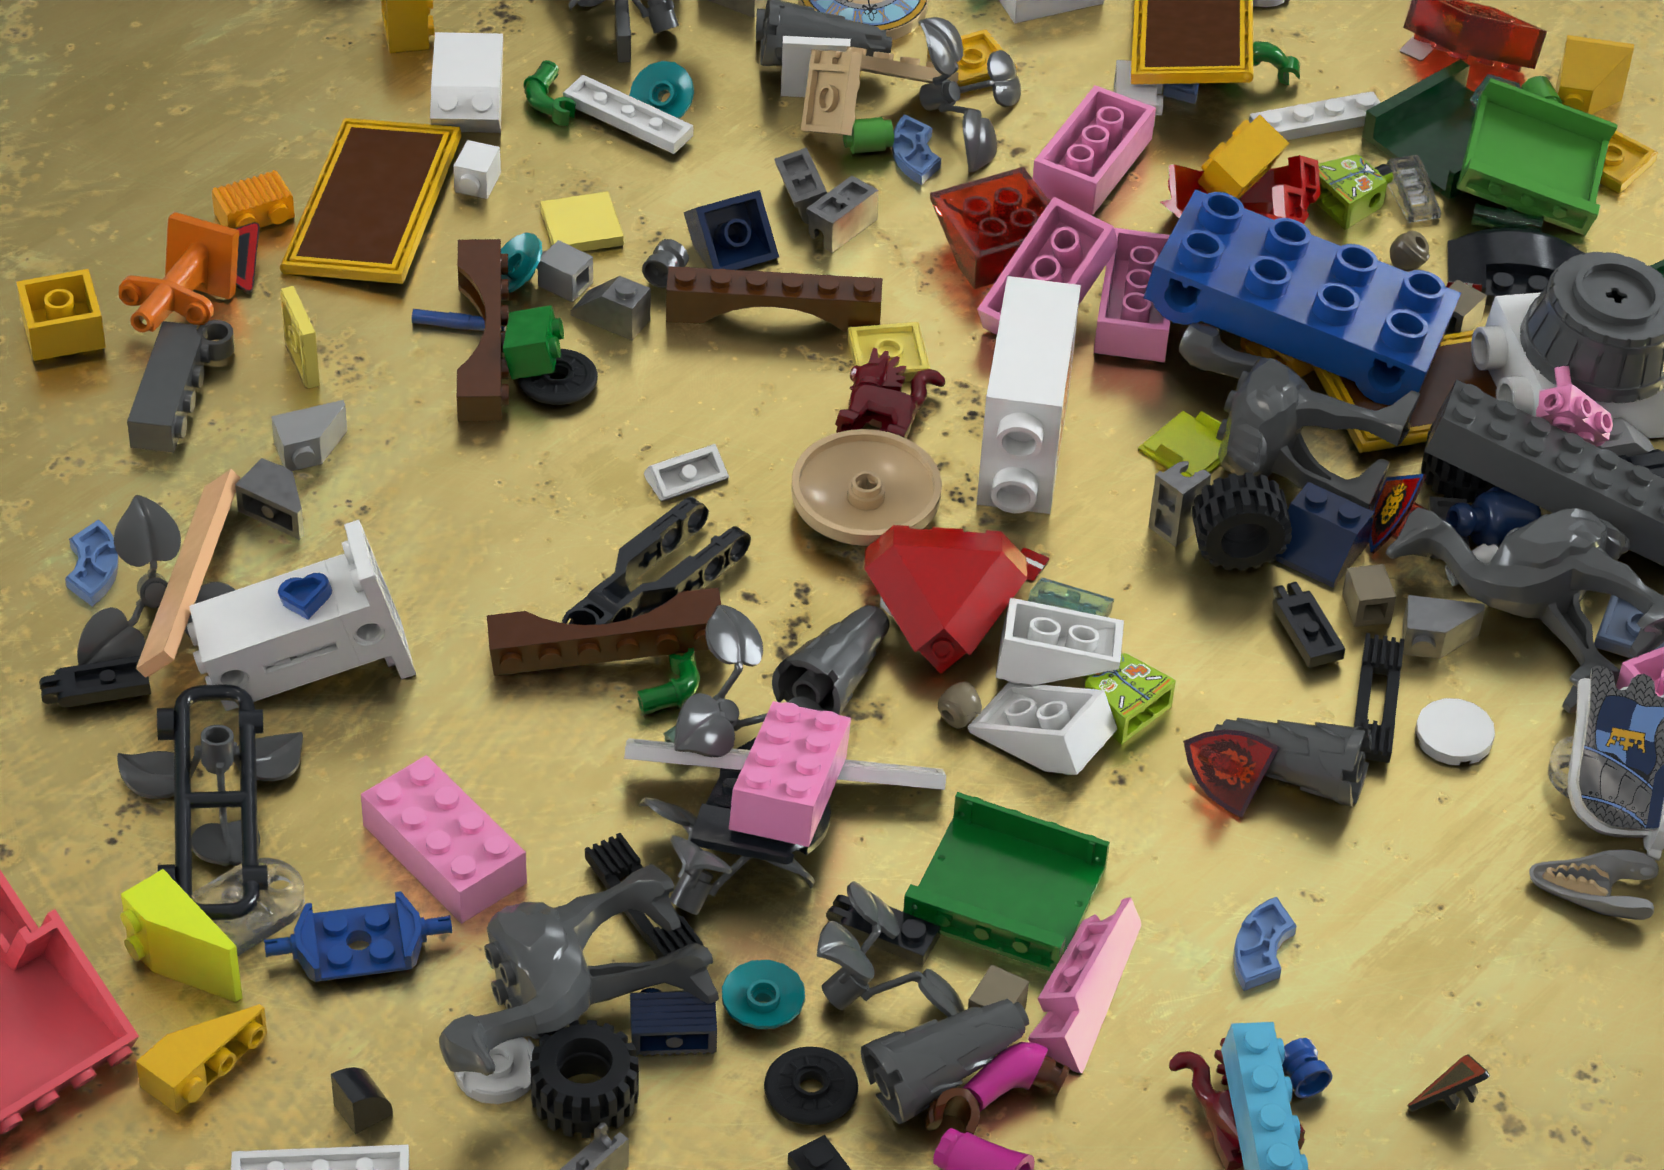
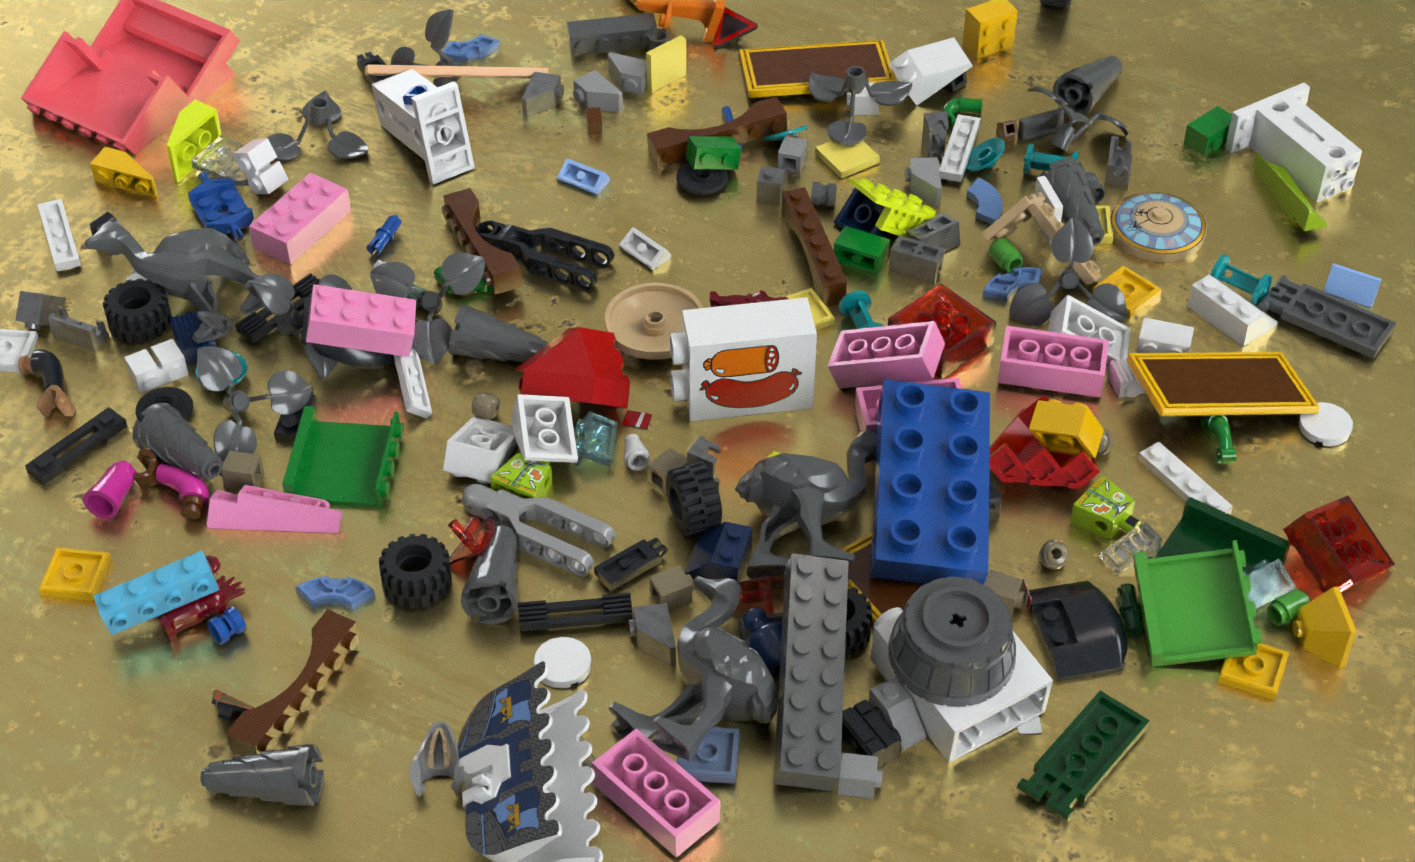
camera: 75 degrees right, 0 degrees up
black bar [157,684,268,921] -> none
light orange brick [212,170,295,229] -> none
bright pink brick [1536,366,1613,447] -> none
none -> white piece [124,339,188,394]
none -> dark grey cone [200,744,324,806]
none -> reddish brown arch [226,609,359,756]
none -> white piece [234,138,289,194]
none -> blue axle [366,215,402,256]
none -> black tyre [379,534,452,609]
none -> light grey piece [462,484,616,576]
none -> light blue slope [556,158,611,195]
none -> reddish brown piece [585,107,602,134]
none -> light grey slope [608,52,647,95]
none -> white cone [624,434,650,471]
none -> dark tan brick [648,447,687,496]
none -> dark grey plant [809,66,912,146]
none -> green brick [833,226,890,275]
none -> teal hose [839,290,883,329]
none -> neon yellow bracket [849,177,937,237]
none -> light grey slope [904,158,942,206]
none -> flat silver hinge [921,111,949,163]
none -> medium blue tile [966,178,1003,225]
none -> reddish brown piece [996,120,1018,142]
none -> teal hose [1023,144,1079,175]
none -> white slope [1048,295,1131,365]
none -> white brick [1136,318,1194,353]

